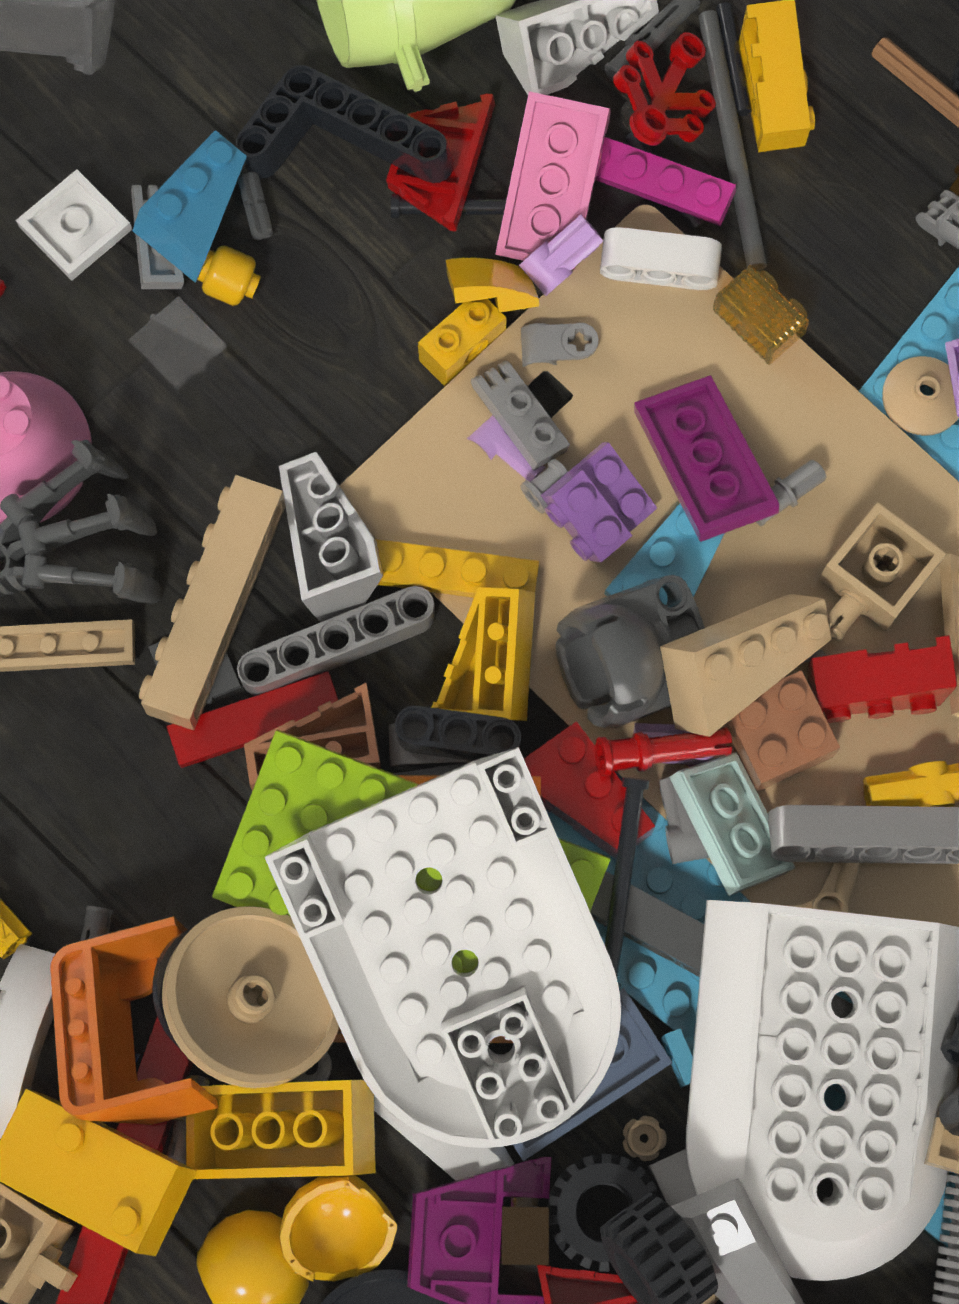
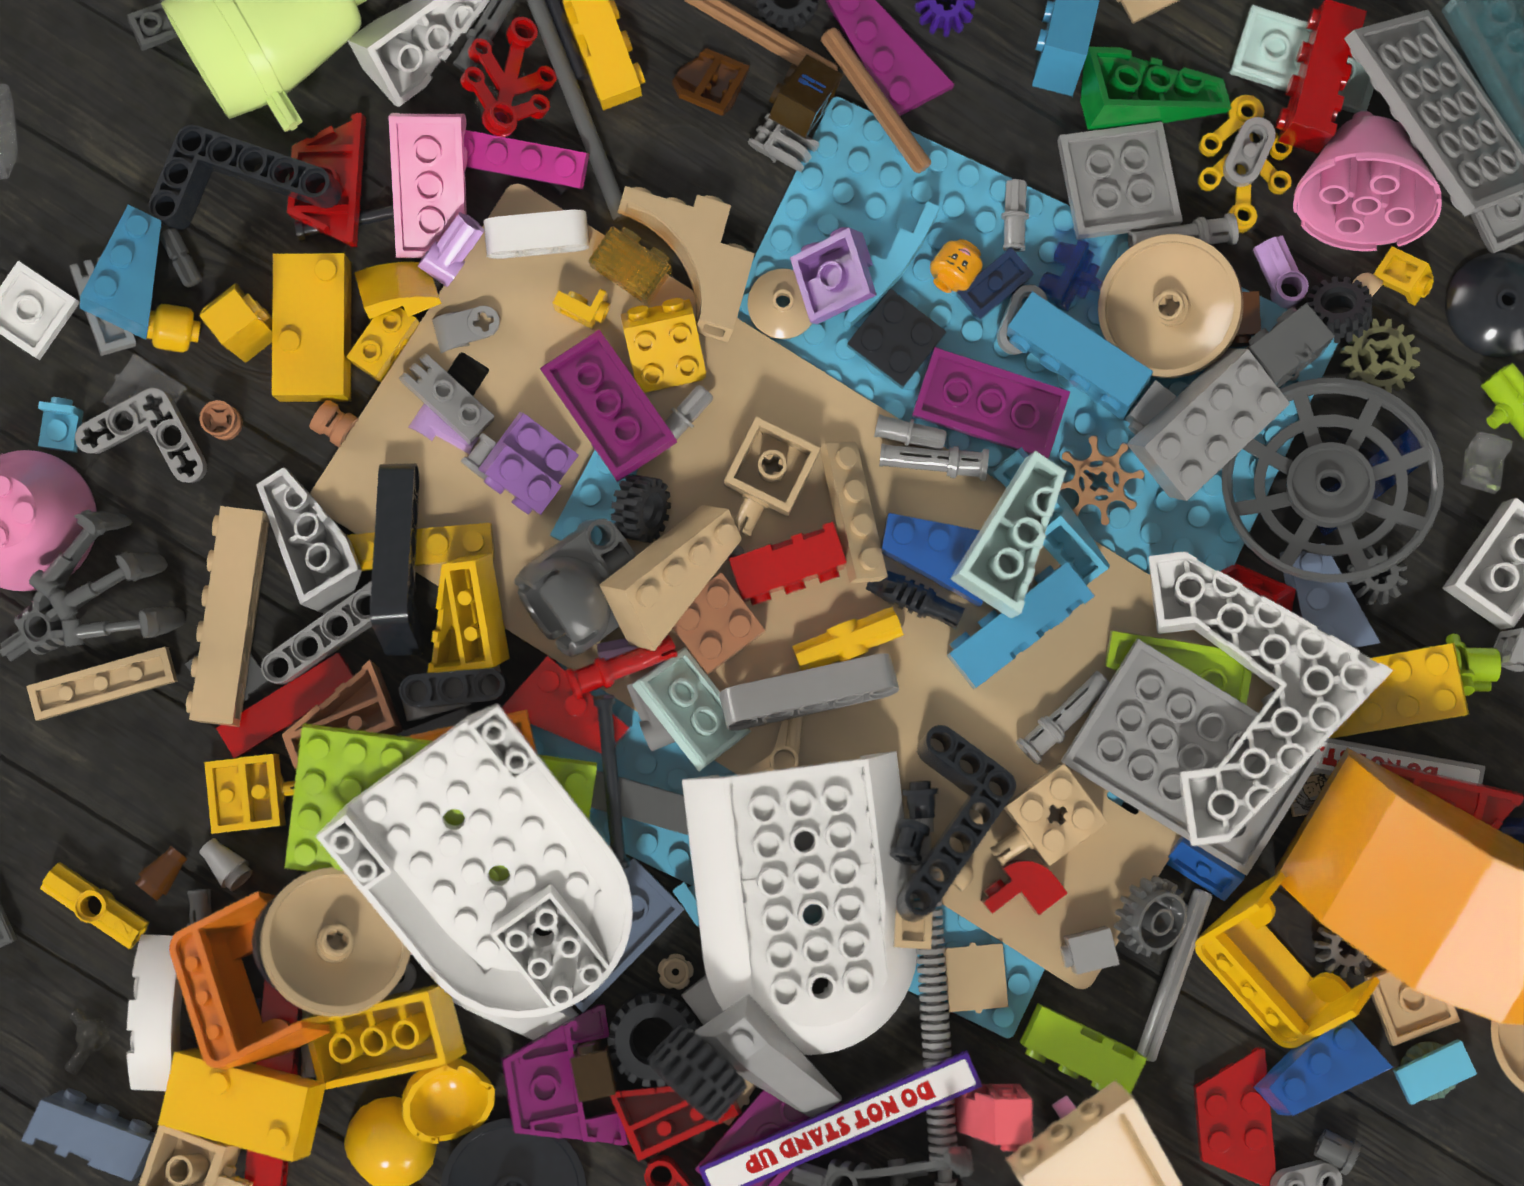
camera: 15 degrees left, 10 degrees up
none -> medium azure bracket [38,397,84,453]
none -> light grey beam [75,388,207,483]
none -> reddish brown cone [135,846,187,901]
none -> yellow wedge [199,283,272,363]
none -> light grey cone [199,838,252,891]
none -> nougat wheel [200,400,243,440]
none -> yellow plate [204,754,295,834]
none -> yellow brick [272,253,352,402]
none -> nougat wheel [309,399,359,448]
none -> black beam [370,463,425,656]
none -> yellow bracket [552,289,611,329]
none -> black tyre [611,474,671,543]
none -> tan arch [618,186,755,342]
none -> yellow bracket [621,298,706,393]
none -> reddish brown slope [672,48,750,116]

